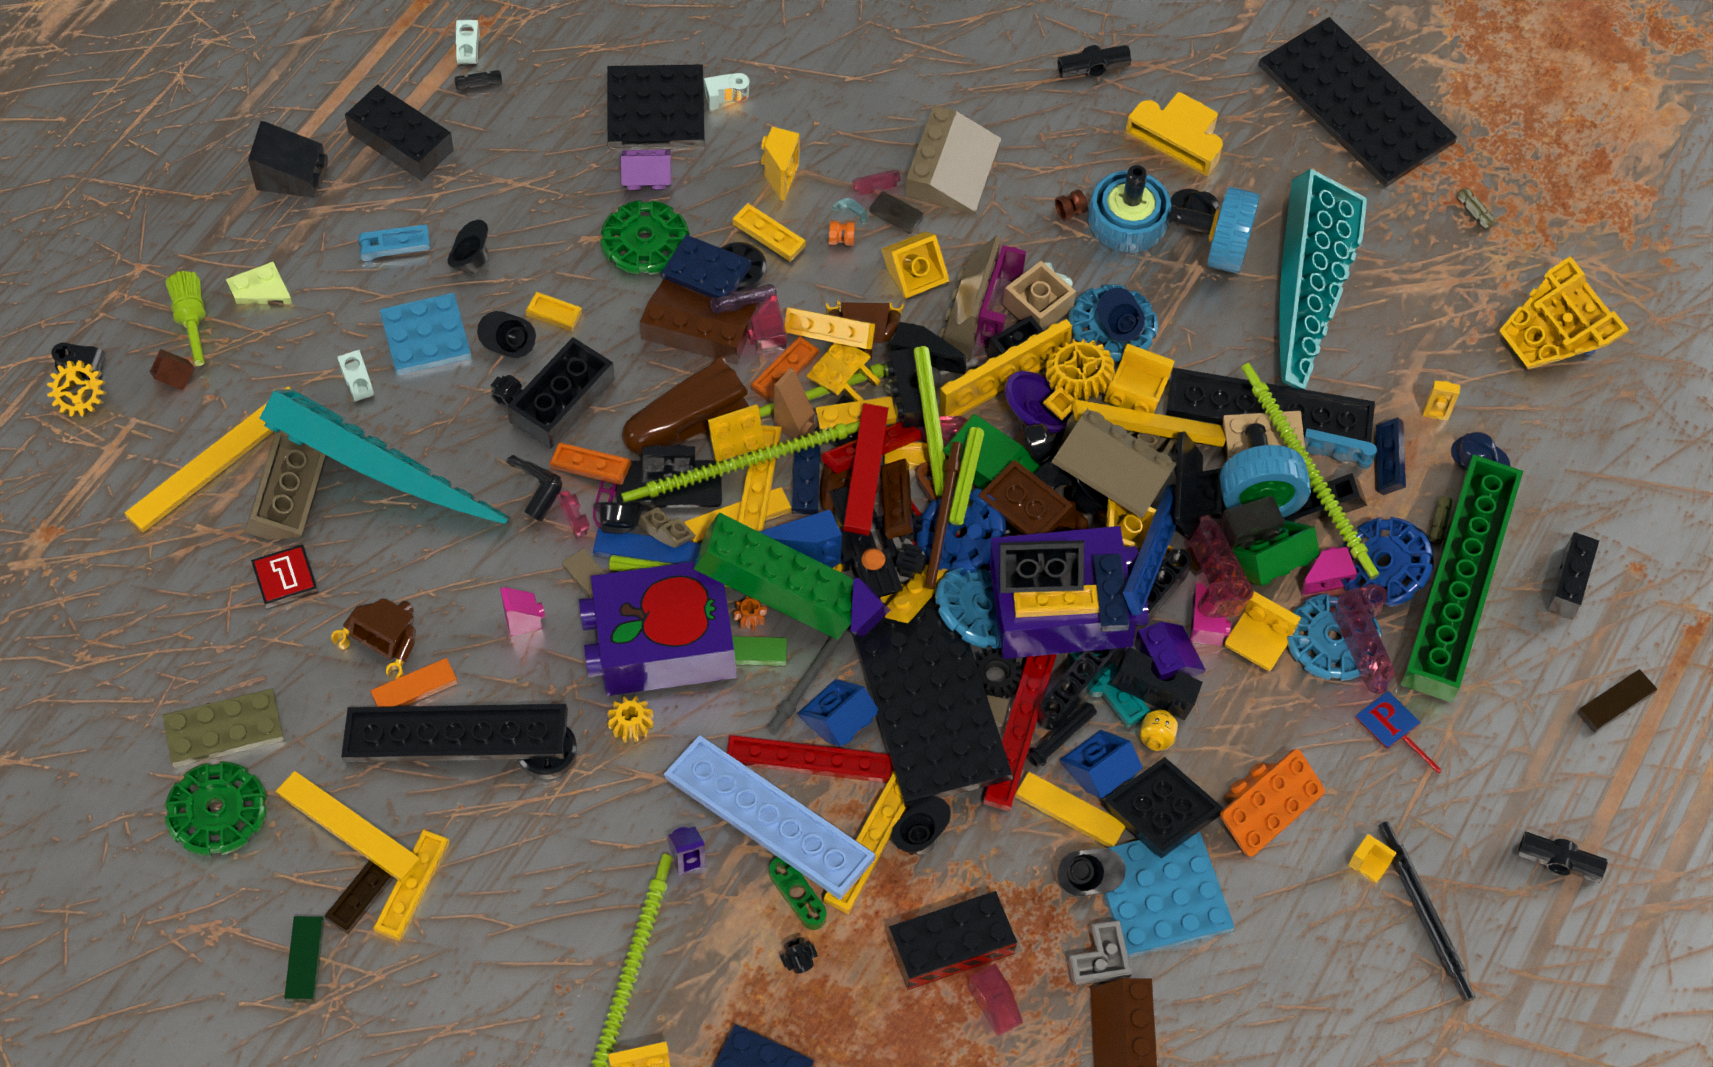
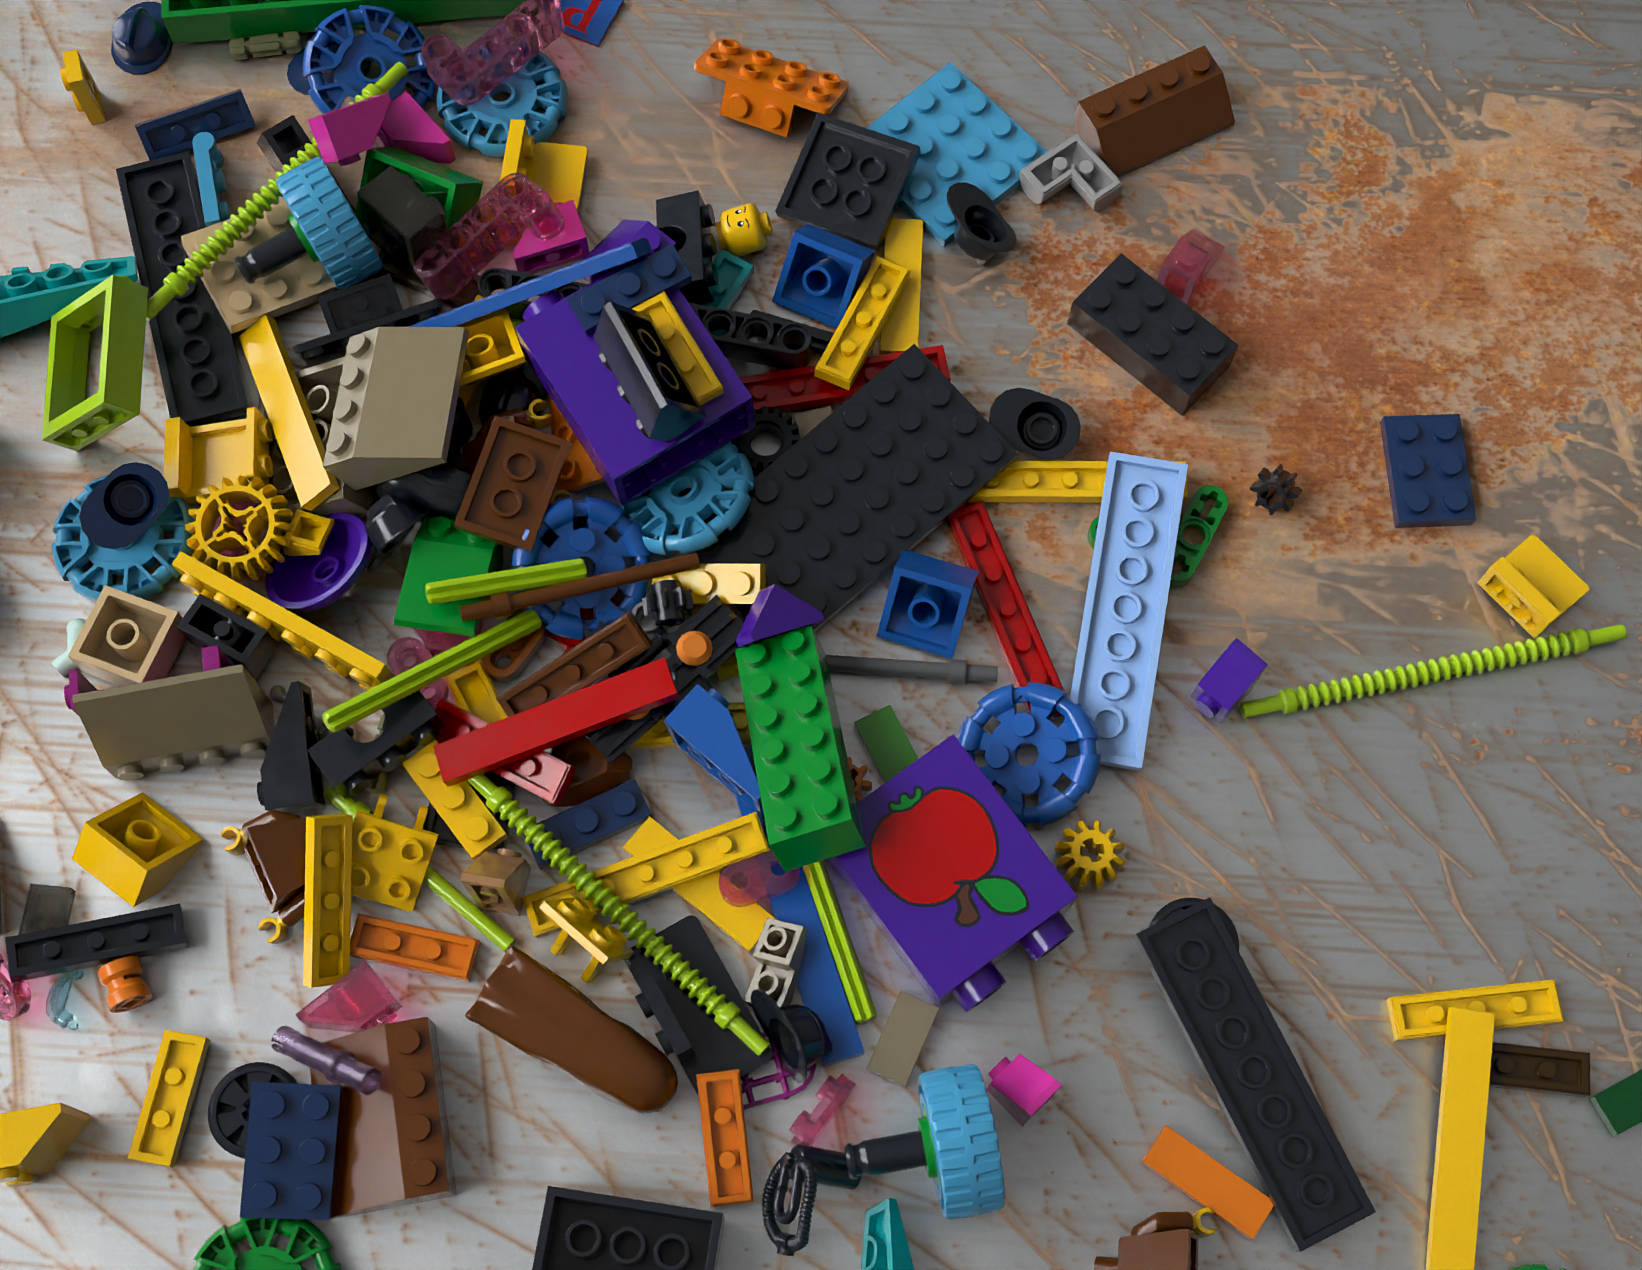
camera: 115 degrees left, 10 degrees up
none -> black plate [5,903,188,983]
none -> lime window [41,275,148,451]
none -> dark pink slope [308,93,391,167]
none -> yellow tile [814,256,911,390]
none -> dark azure wheel [844,1064,1005,1220]
none -> blue plate [957,682,1101,828]

